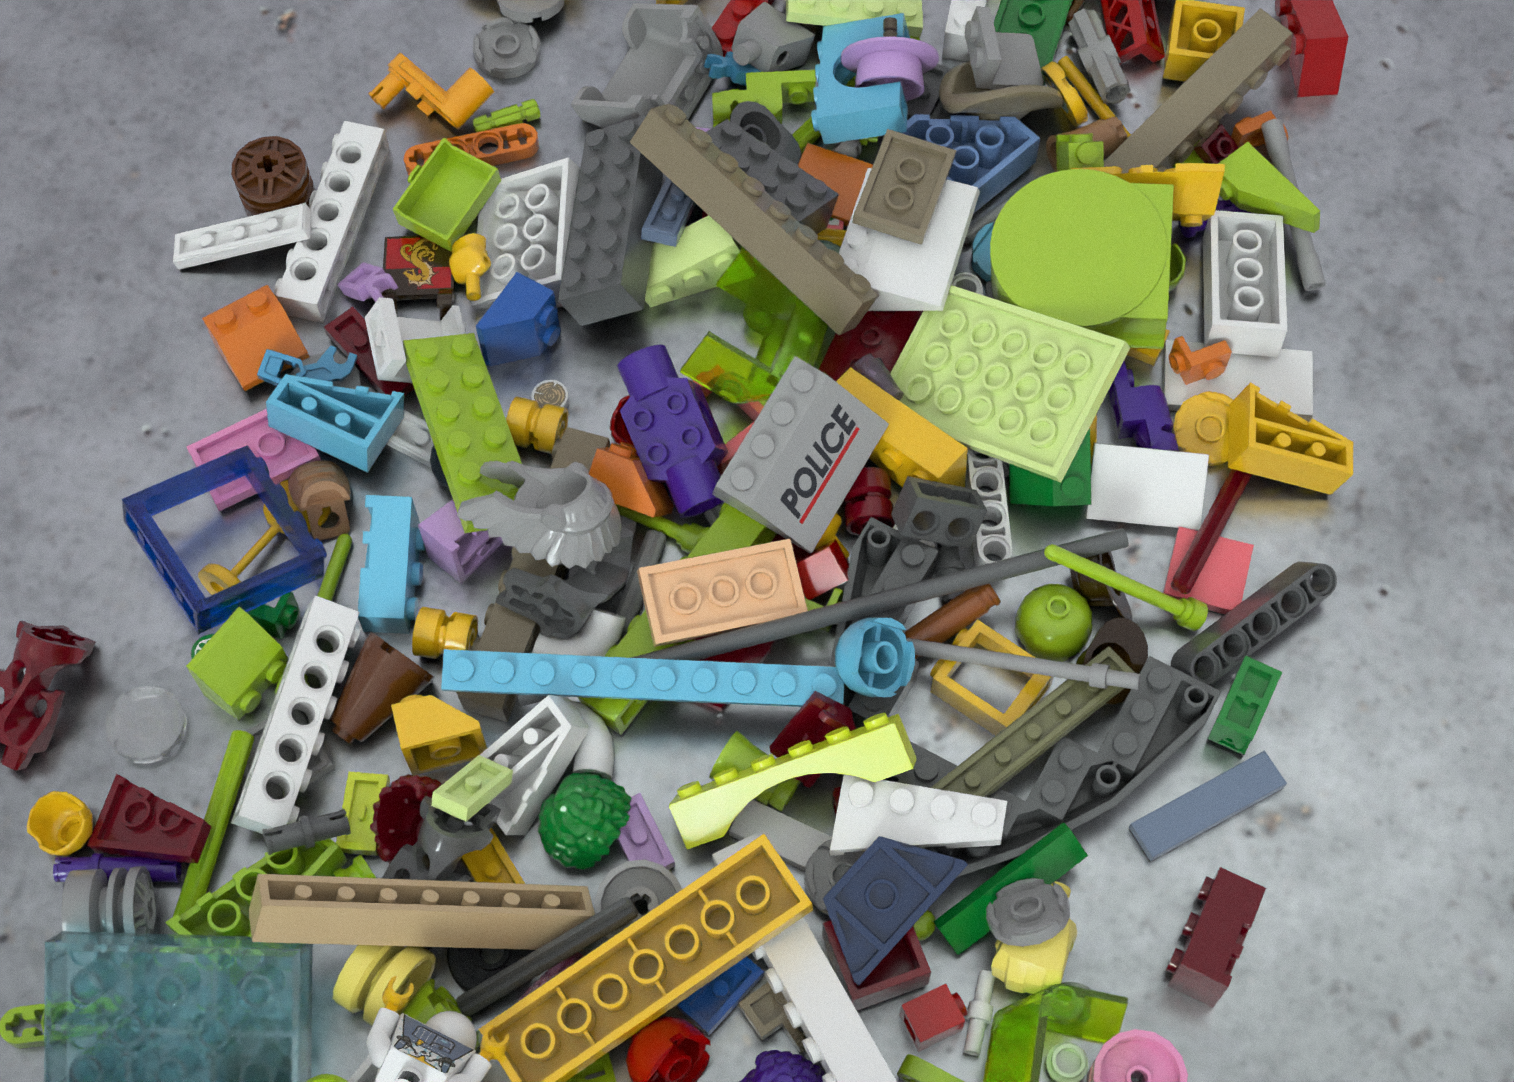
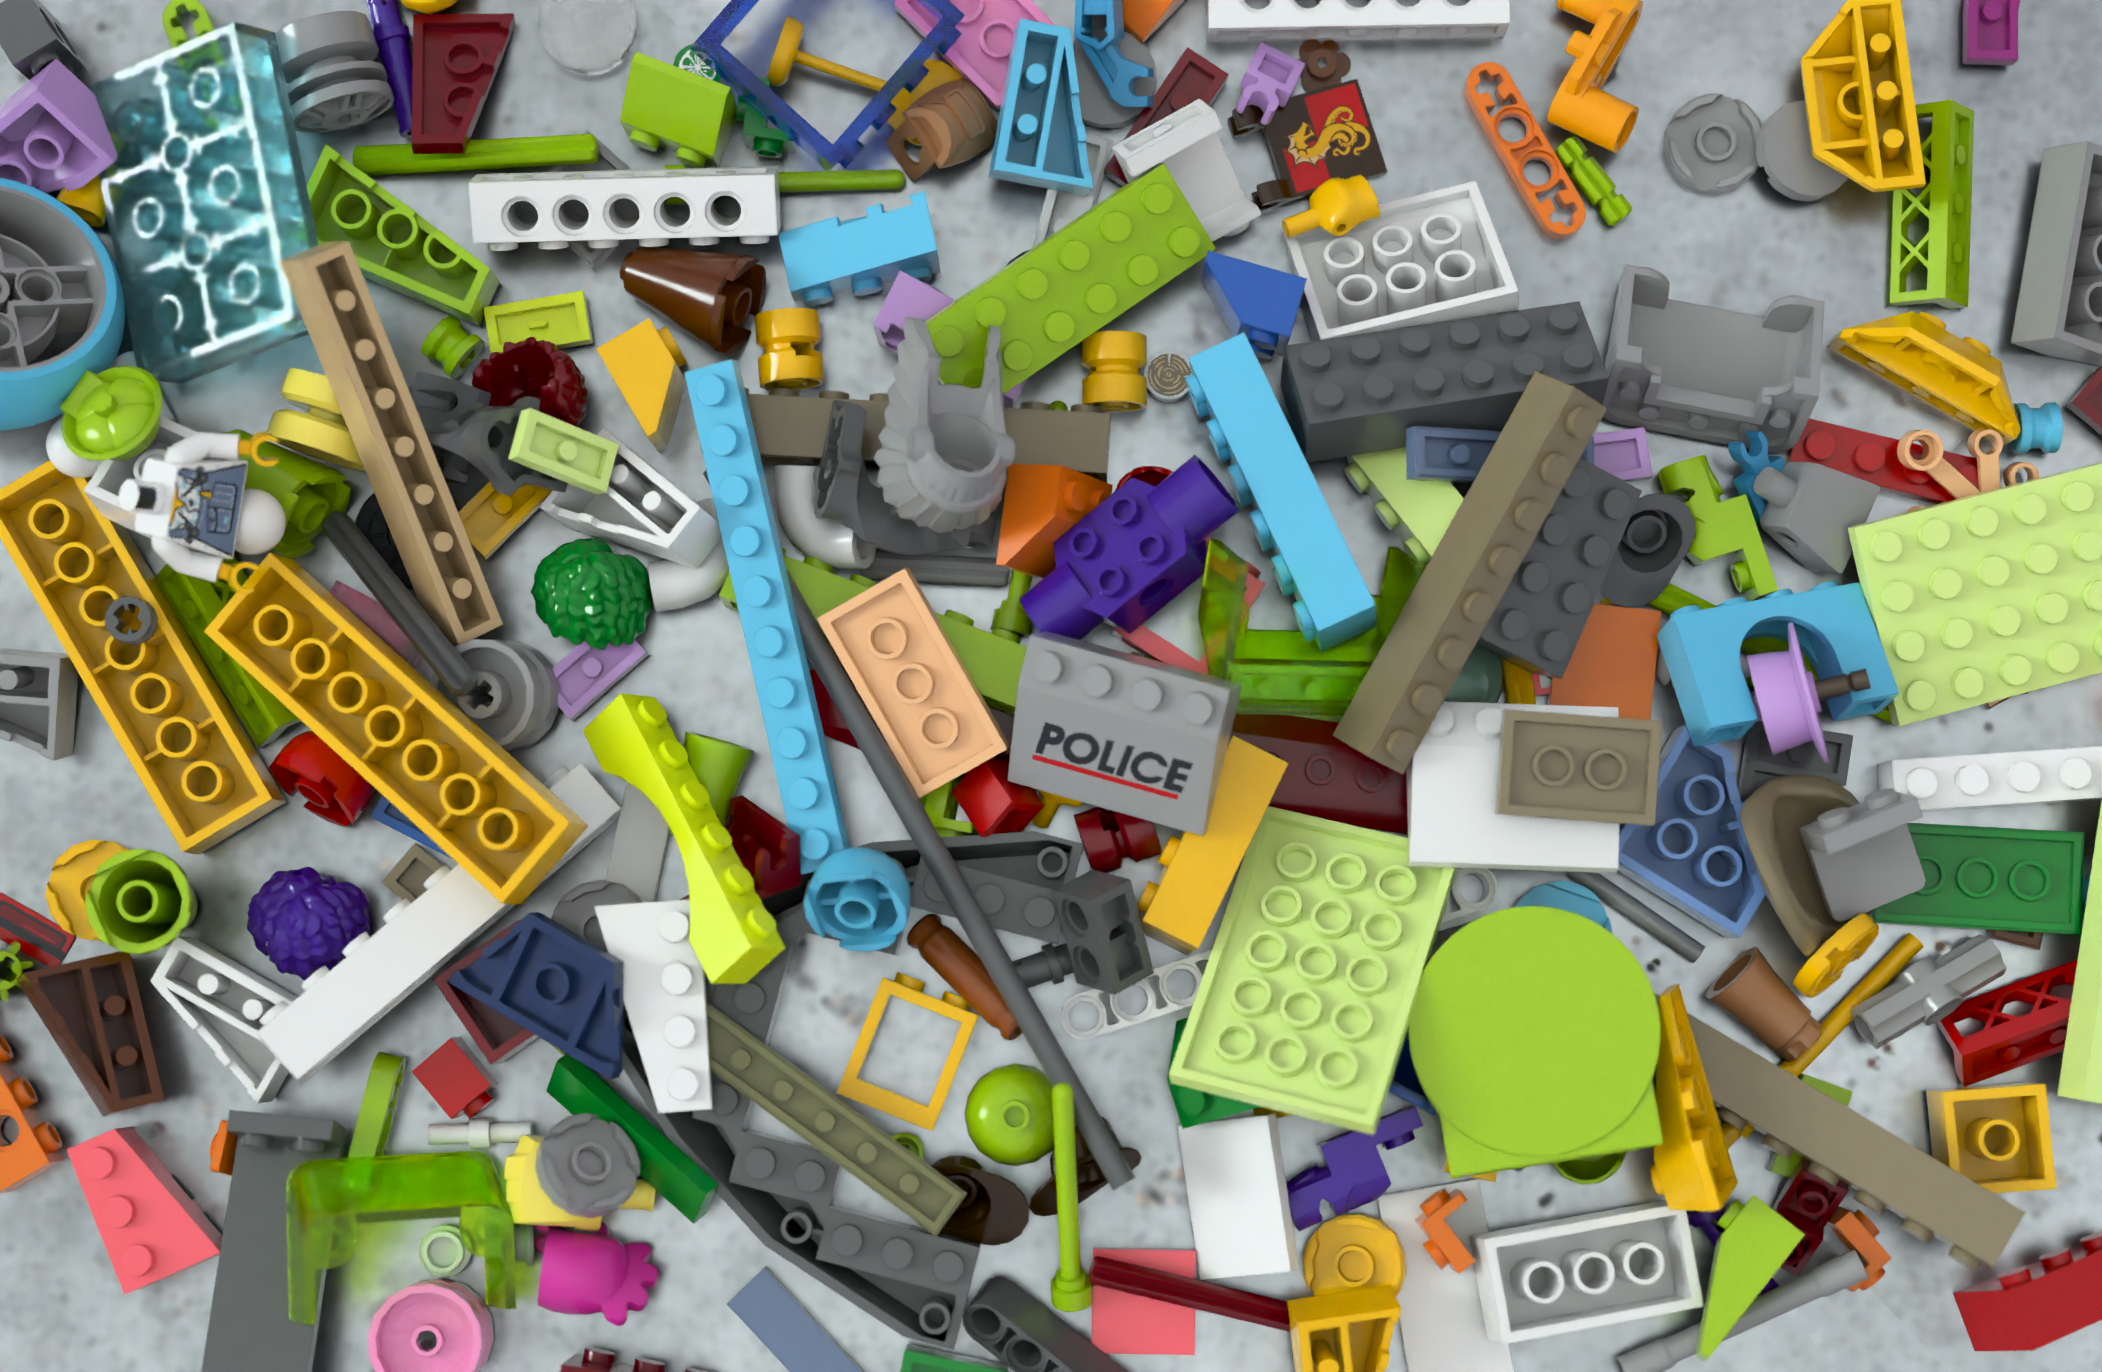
camera: 75 degrees right, 20 degrees up
dark grey pin [262,809,351,855] -> none
lime container [393,138,501,252] -> none
cone [852,354,904,401] -> none
light grey bar [906,638,1141,690] -> none
lime brick [1056,133,1104,171] -> none
none -> dark pink piece [534,1222,659,1326]
none -> medium azure brick [1185,332,1377,652]
none -> reddish brown plant [1297,39,1351,92]

